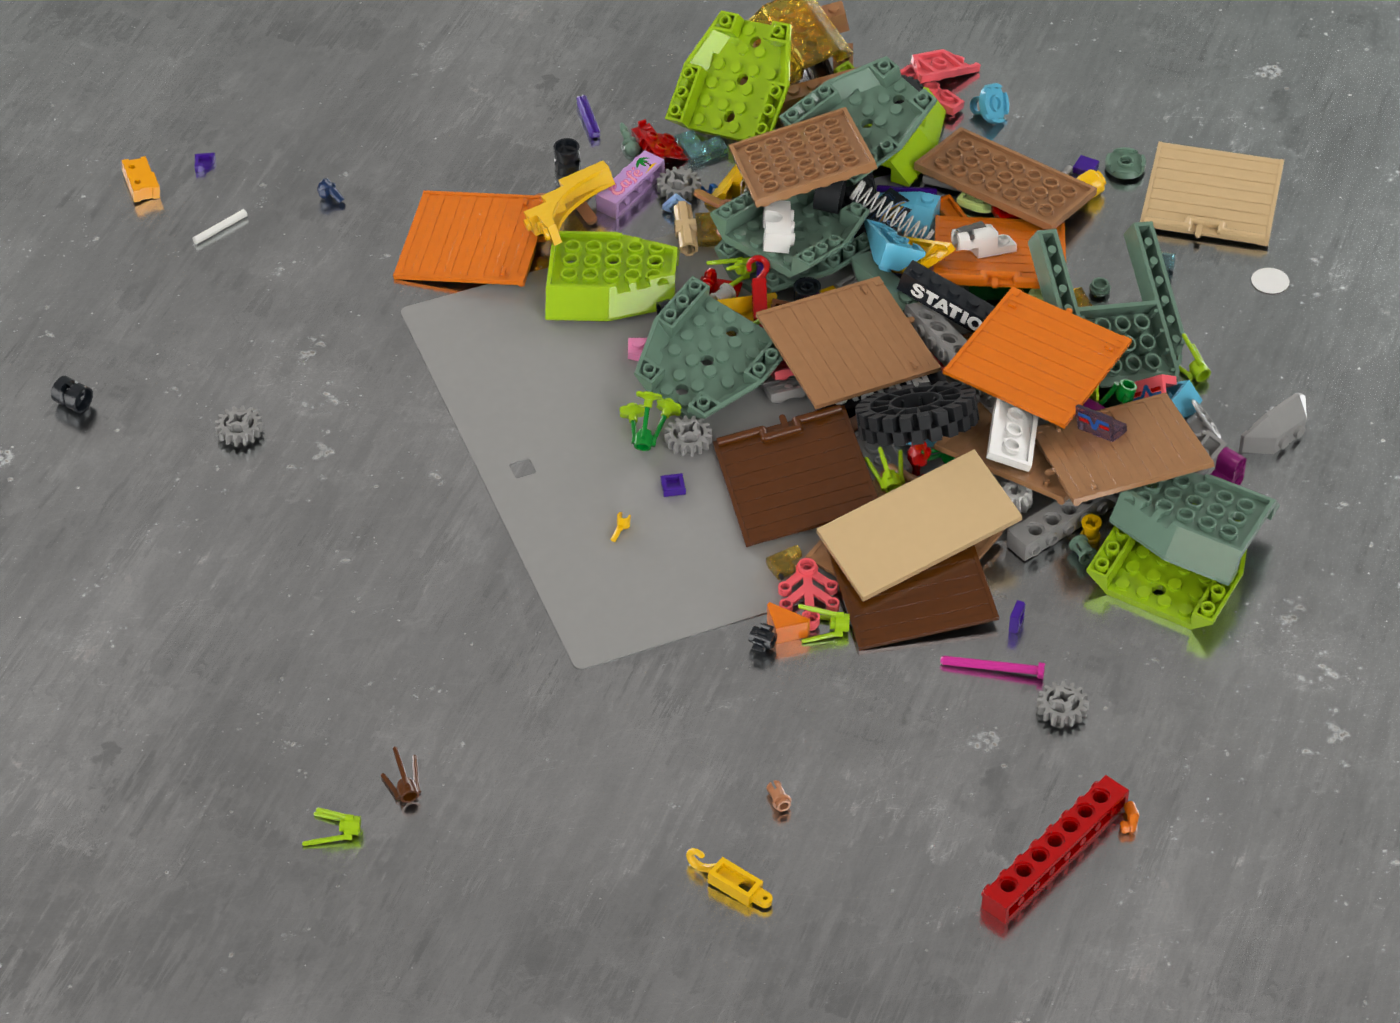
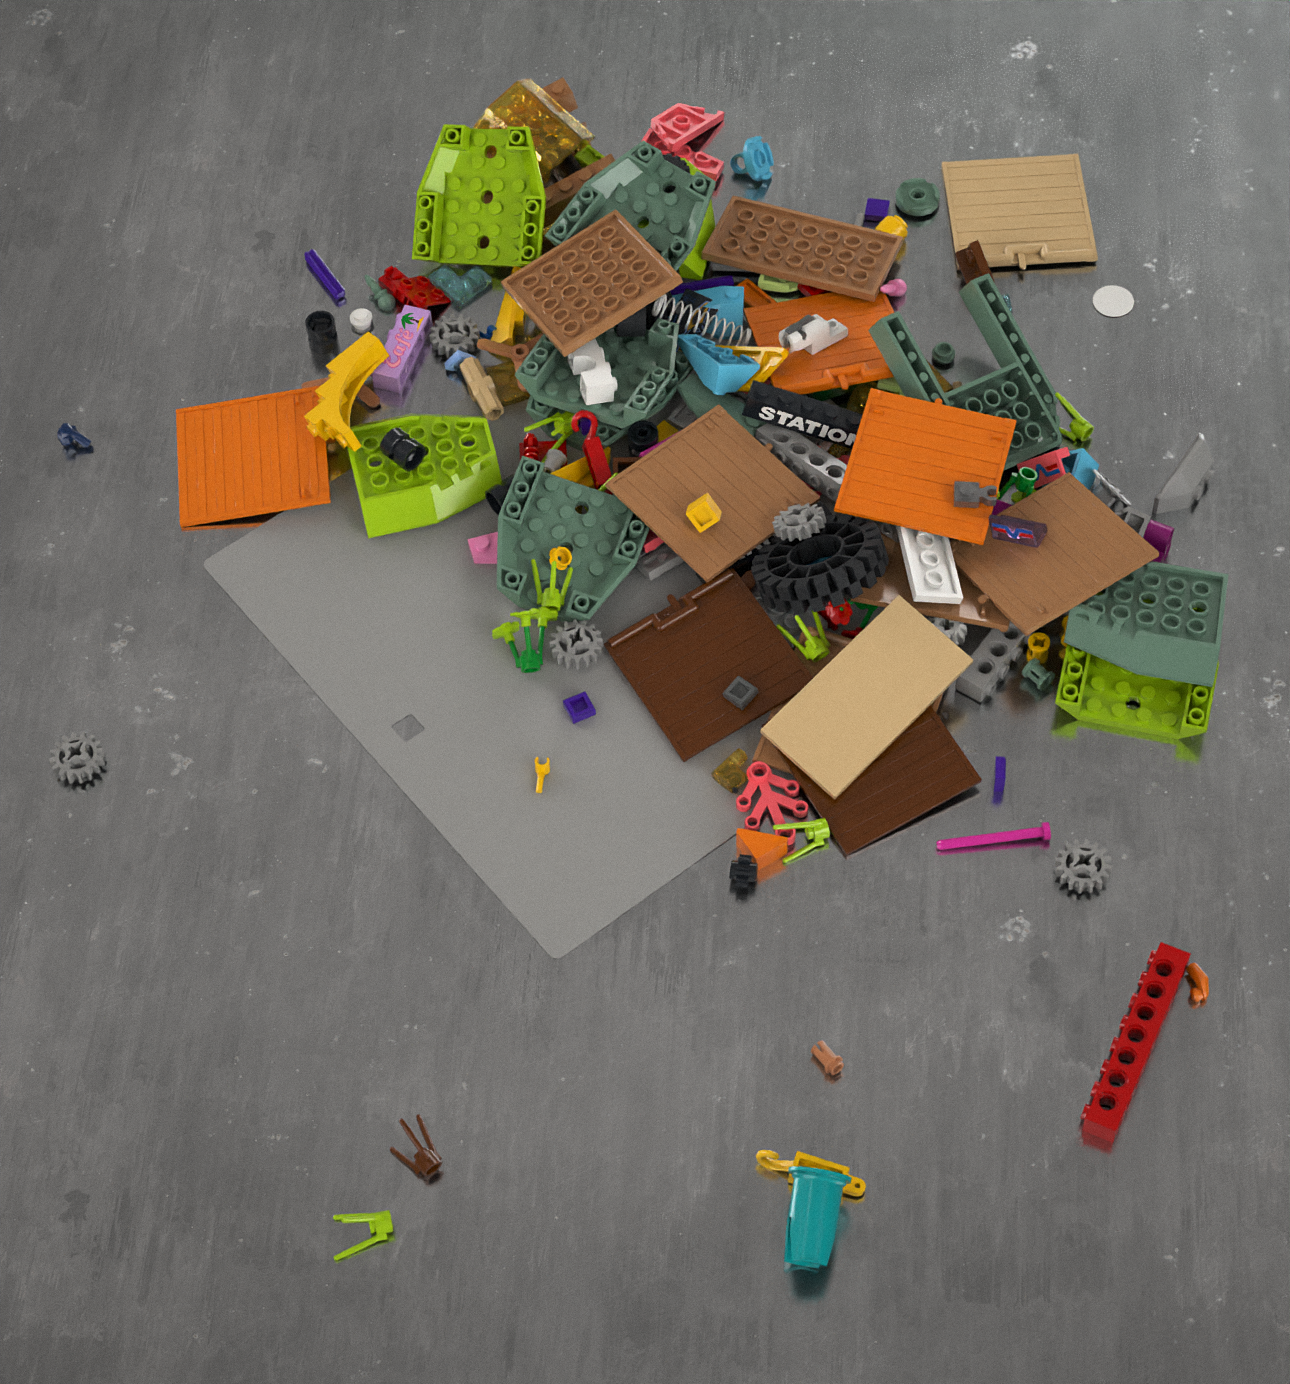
camera: 15 degrees left, 10 degrees up
none -> white plate [350,308,373,330]
none -> black wheel [380,427,426,471]
none -> lime plant [531,559,573,611]
none -> yellow plate [549,546,572,570]
none -> yellow panel [686,492,722,533]
none -> dark grey tile [723,675,759,710]
none -> light grey gear [772,503,827,541]
none -> teal piece [784,1166,852,1269]
none -> bright pink bar [880,279,907,297]
none -> flat silver plate [954,481,997,508]
none -> reddish brown bracket [955,240,995,285]

